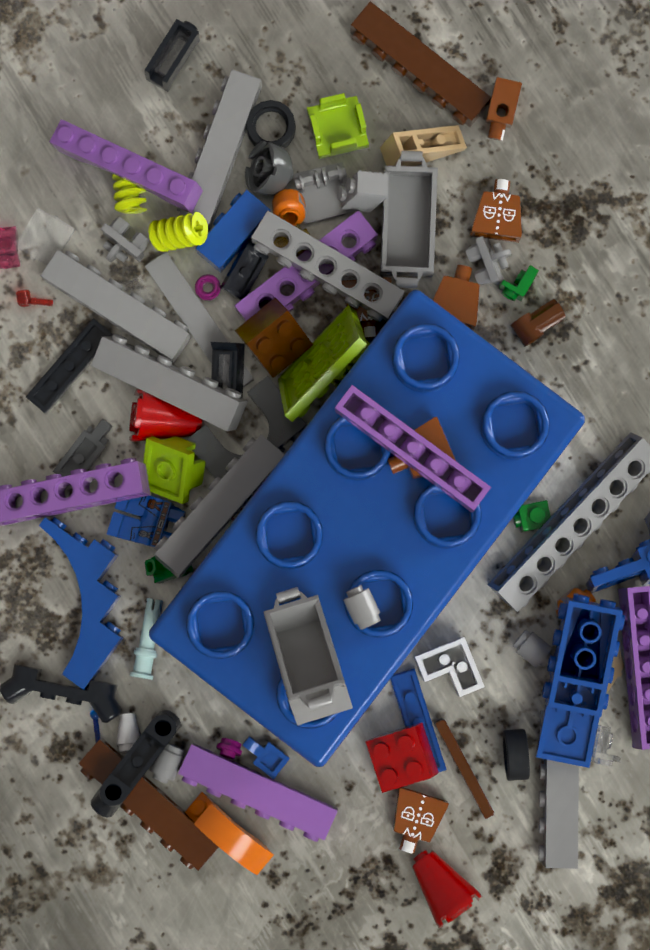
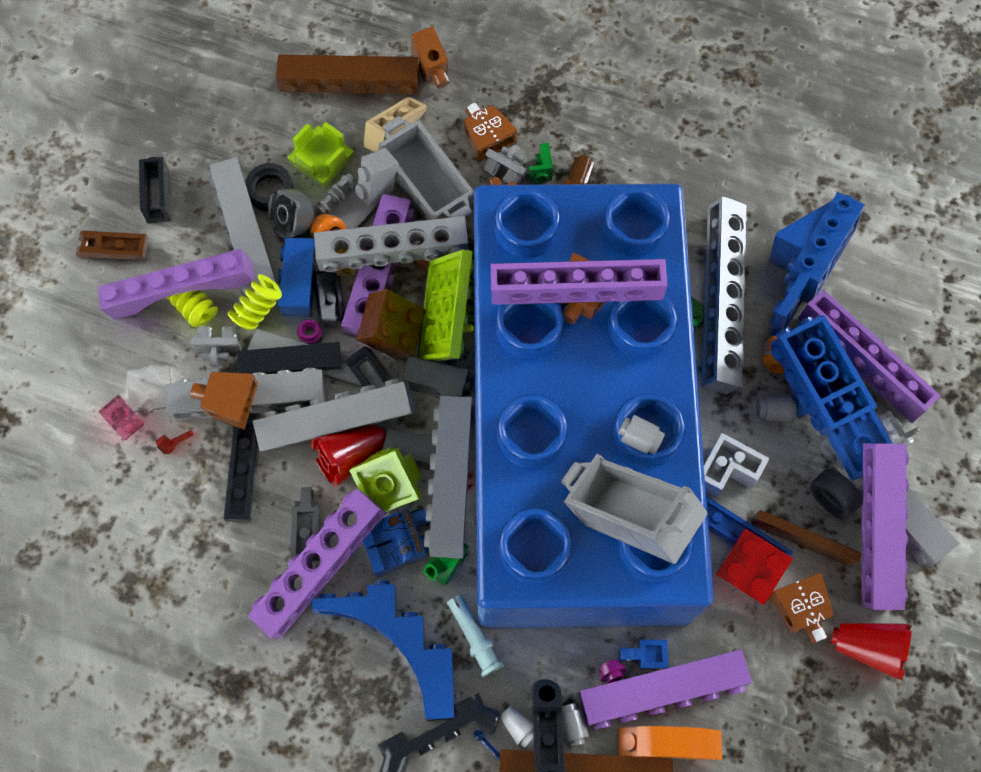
camera: 40 degrees left, 15 degrees down
none -> reddish brown plate [76,231,149,260]
none -> dark orange torso [190,372,258,429]
none -> black tile [237,342,342,374]
none -> medium lavender brick [861,443,909,610]

